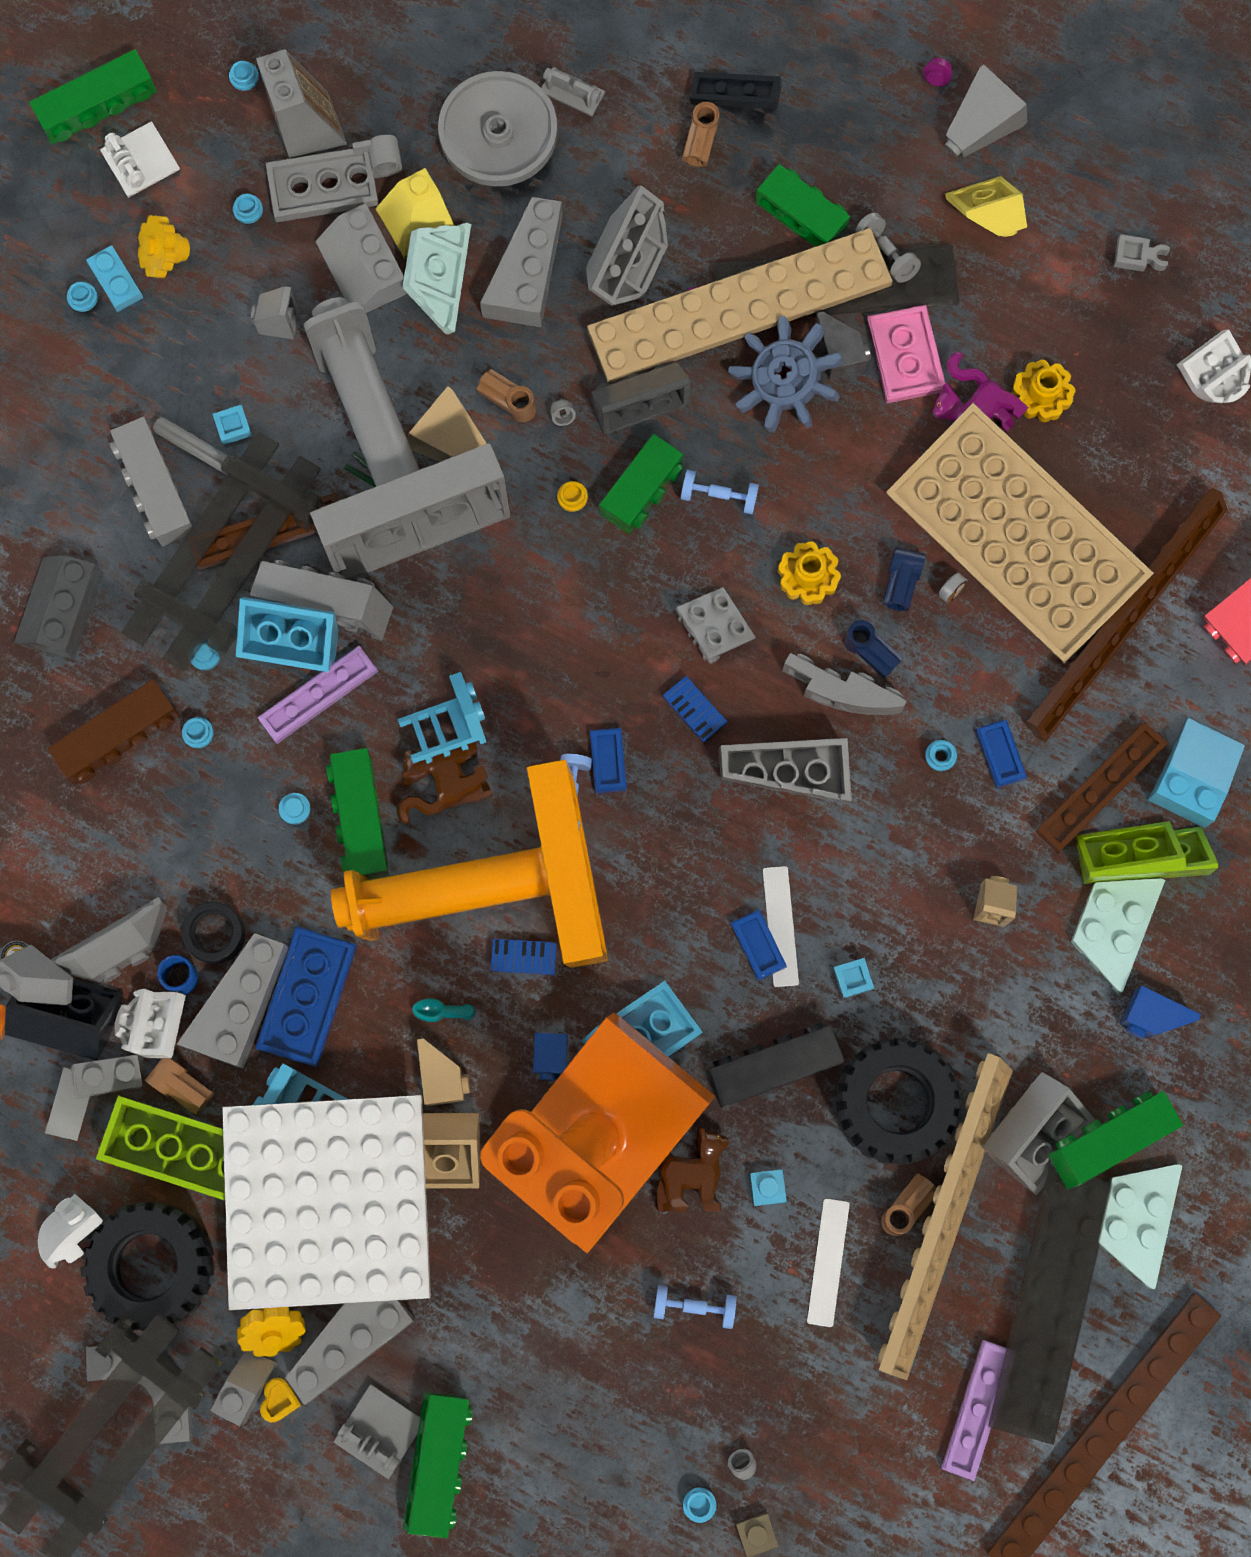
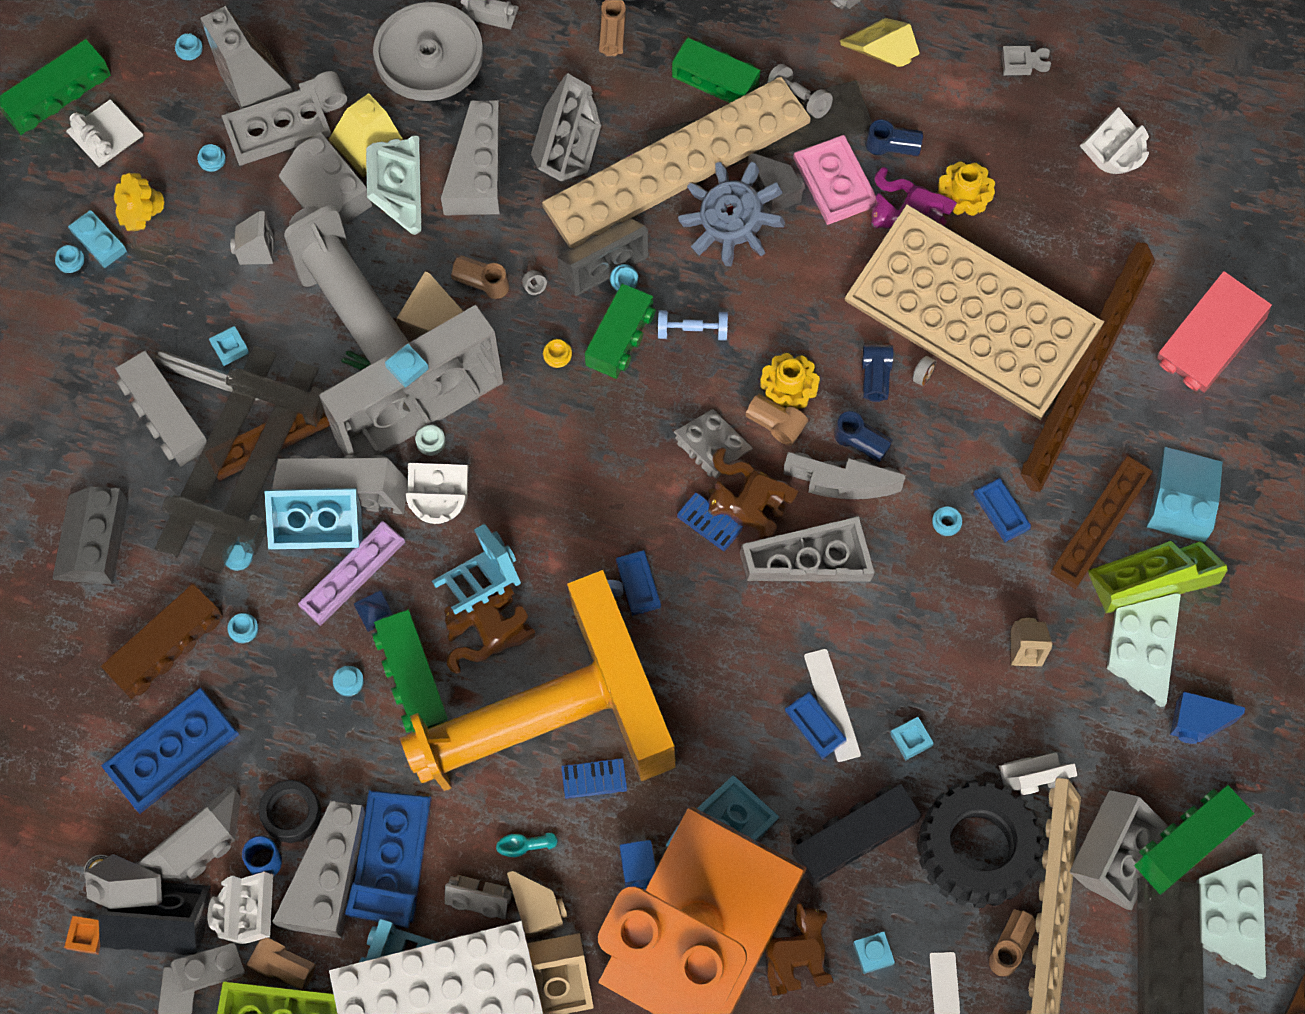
camera: 10 degrees left, 10 degrees down
none -> blue tile [101,687,239,814]
none -> blue tile [345,883,416,928]
none -> dark blue tile [354,590,393,632]
none -> medium azure plate [385,344,429,388]
none -> white slope [406,463,469,524]
none -> light aqua tile [415,425,446,456]
none -> light grey hinge [445,875,512,919]
none -> medium azure plate [610,264,638,291]
none -> reddish brown animal [708,447,799,540]
none -> medium nougat piece [746,394,808,446]
none -> dark blue piece [865,119,923,156]
none -> white slope [999,753,1077,795]

